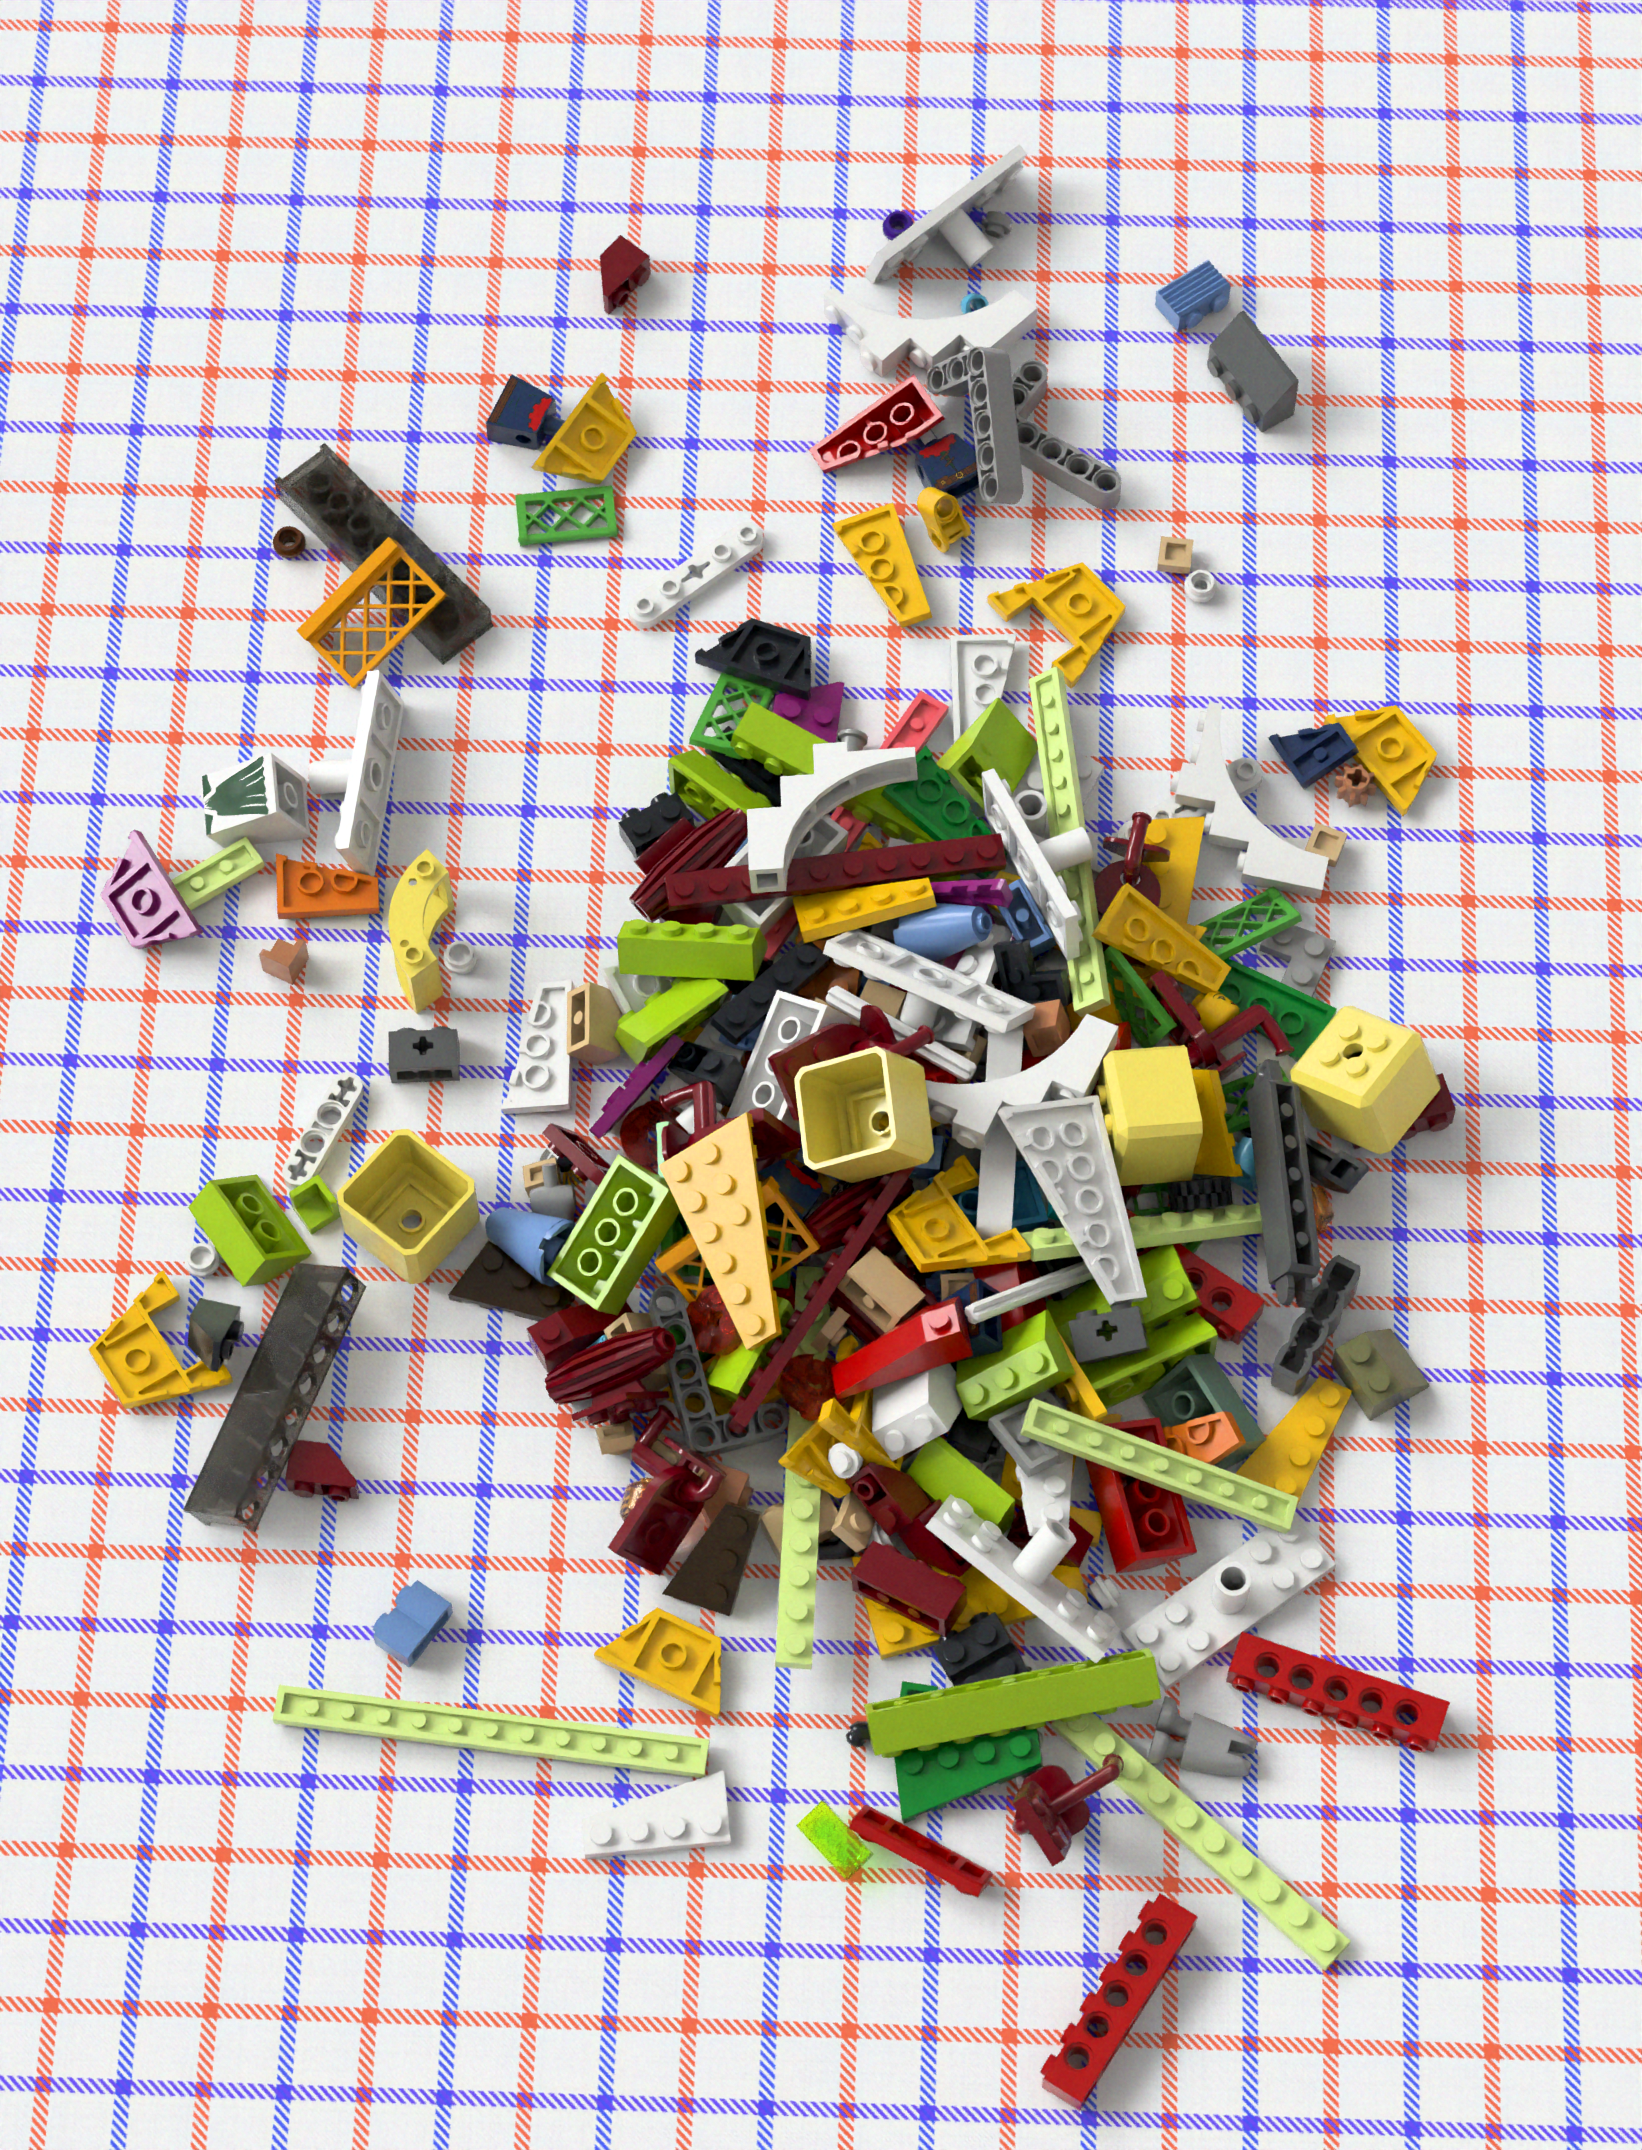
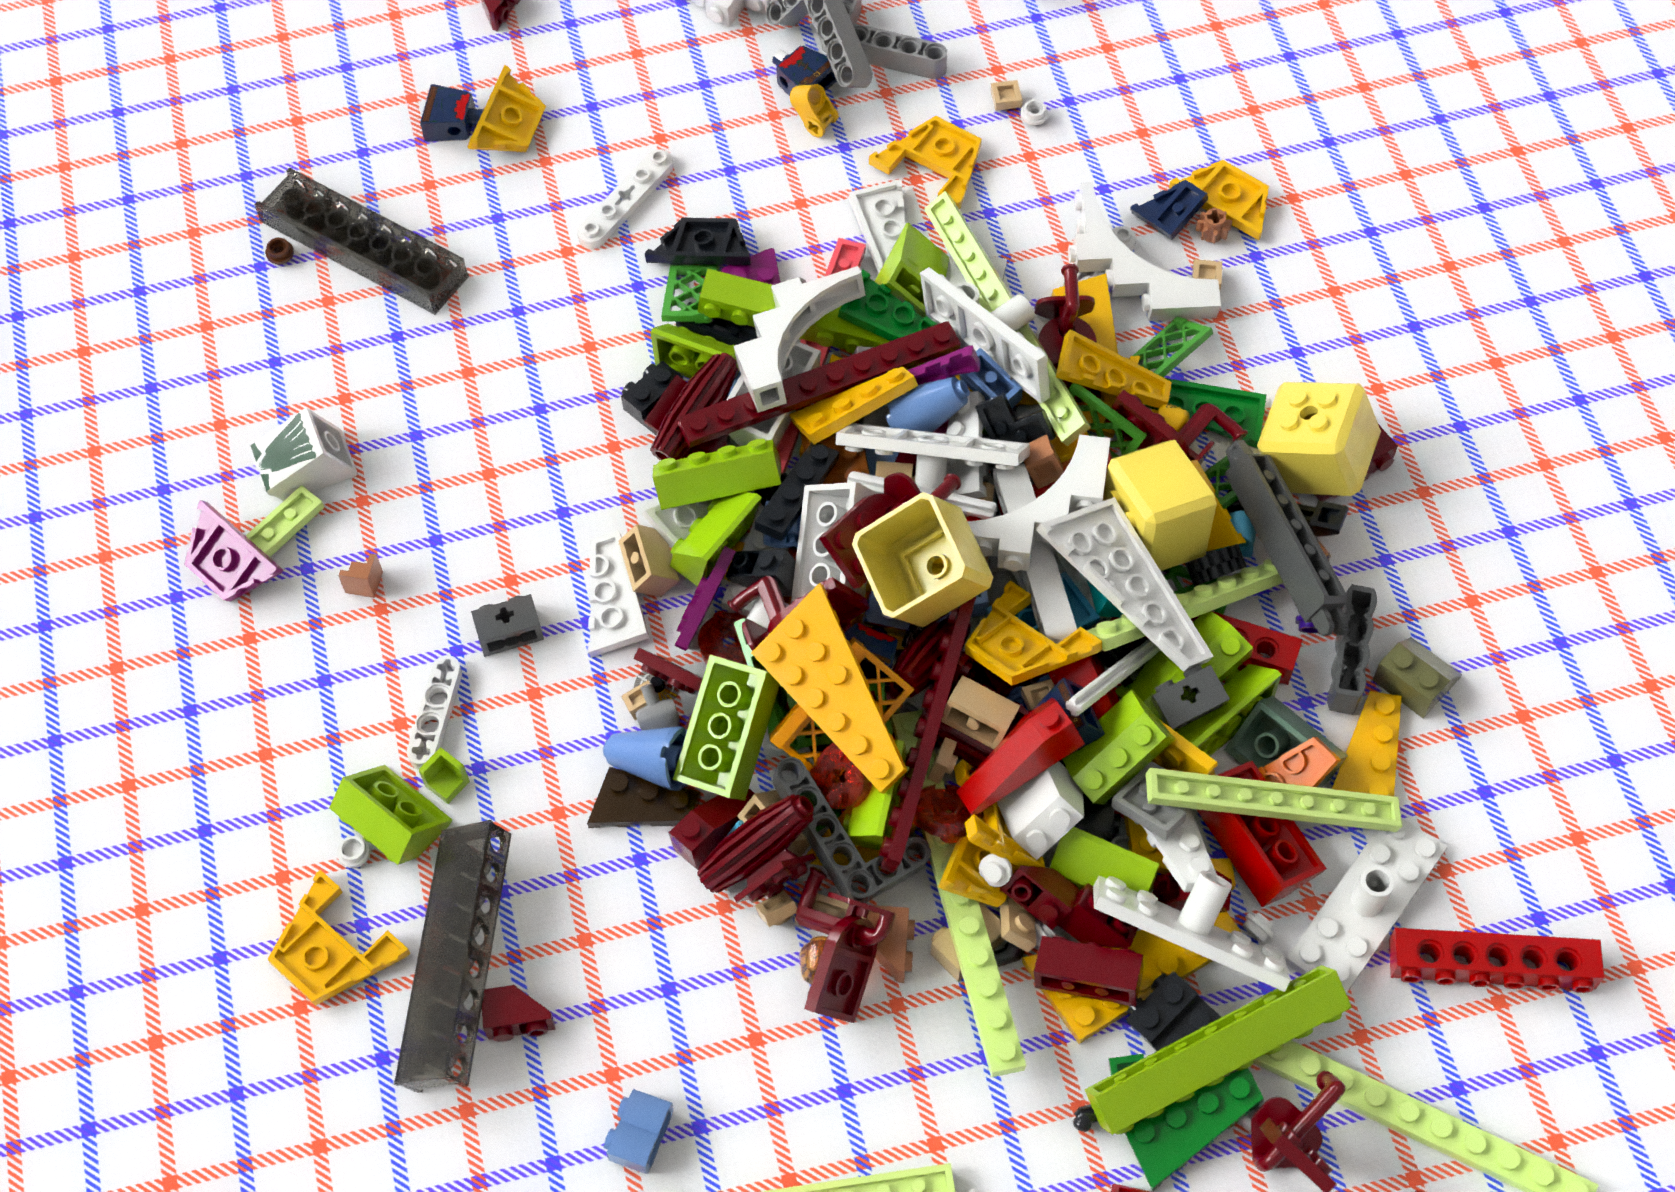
camera: 15 degrees left, 5 degrees down
black slope [188,1298,244,1372] -> none
orange wing [276,853,380,919] -> none
light orange fence [296,537,448,689] -> none
white plate [308,670,405,876] -> none
light yellow plate [337,1129,480,1284] -> none
light yellow window [388,849,454,1014] -> none
white plate [443,941,477,974] -> none
bright green window [515,486,619,546] -> none
yellow wing [594,1607,722,1719] -> none
dark brown wing [662,1501,762,1616] -> none
red wedge [808,375,945,474] -> none
yellow wing [831,502,932,628] -> none
light grey piece [1147,1696,1257,1777] -> none
light grey plate [1259,917,1336,997] -> none

